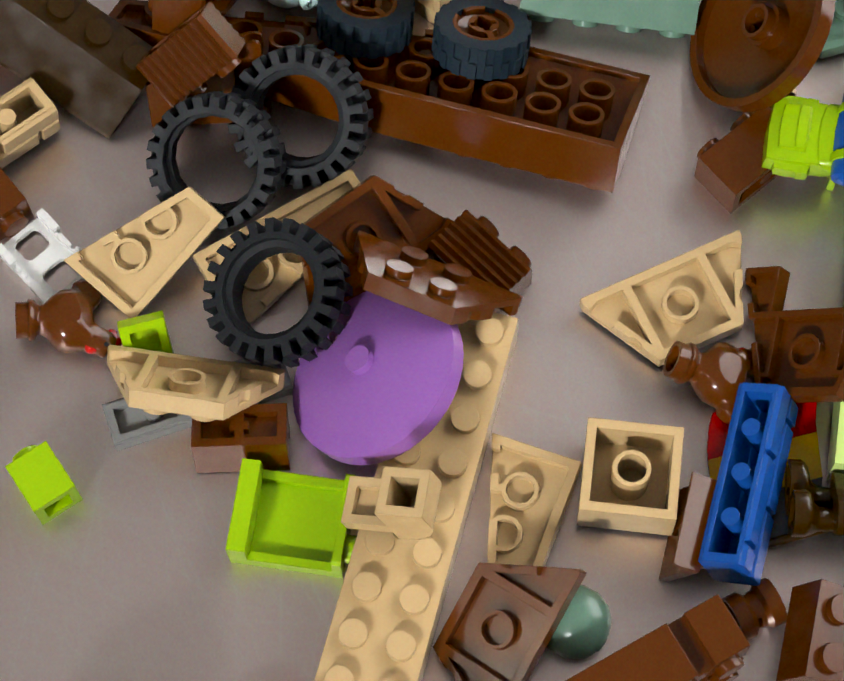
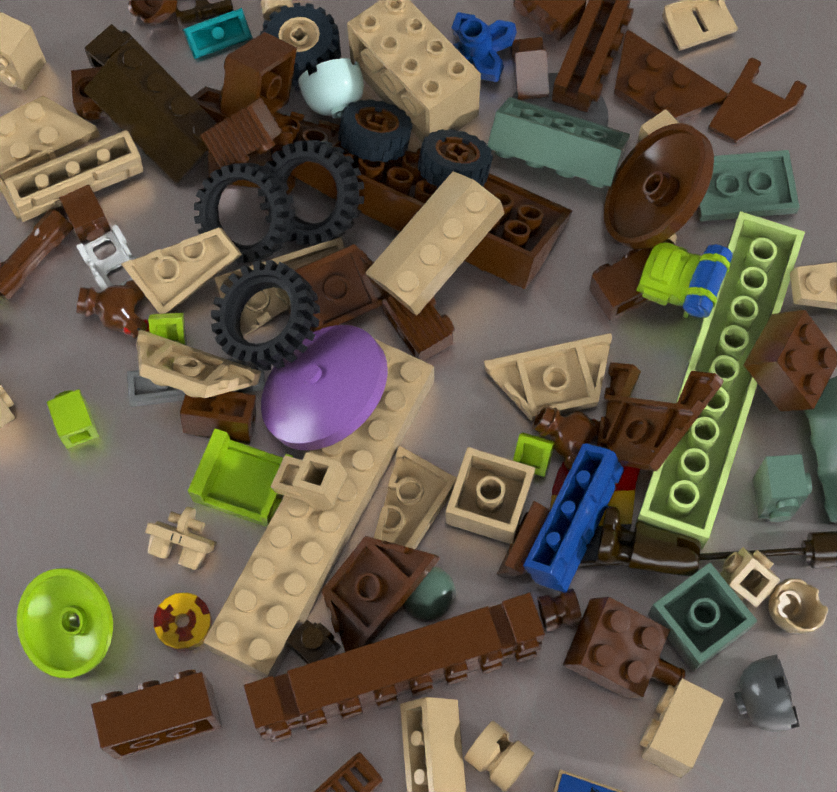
camera: 10 degrees right, 0 degrees up
reddish brown wing [353,230,523,325] -> none
none -> tan hips [145,506,217,570]
none -> tan slope [366,171,505,316]
none -> lime plate [513,432,555,477]

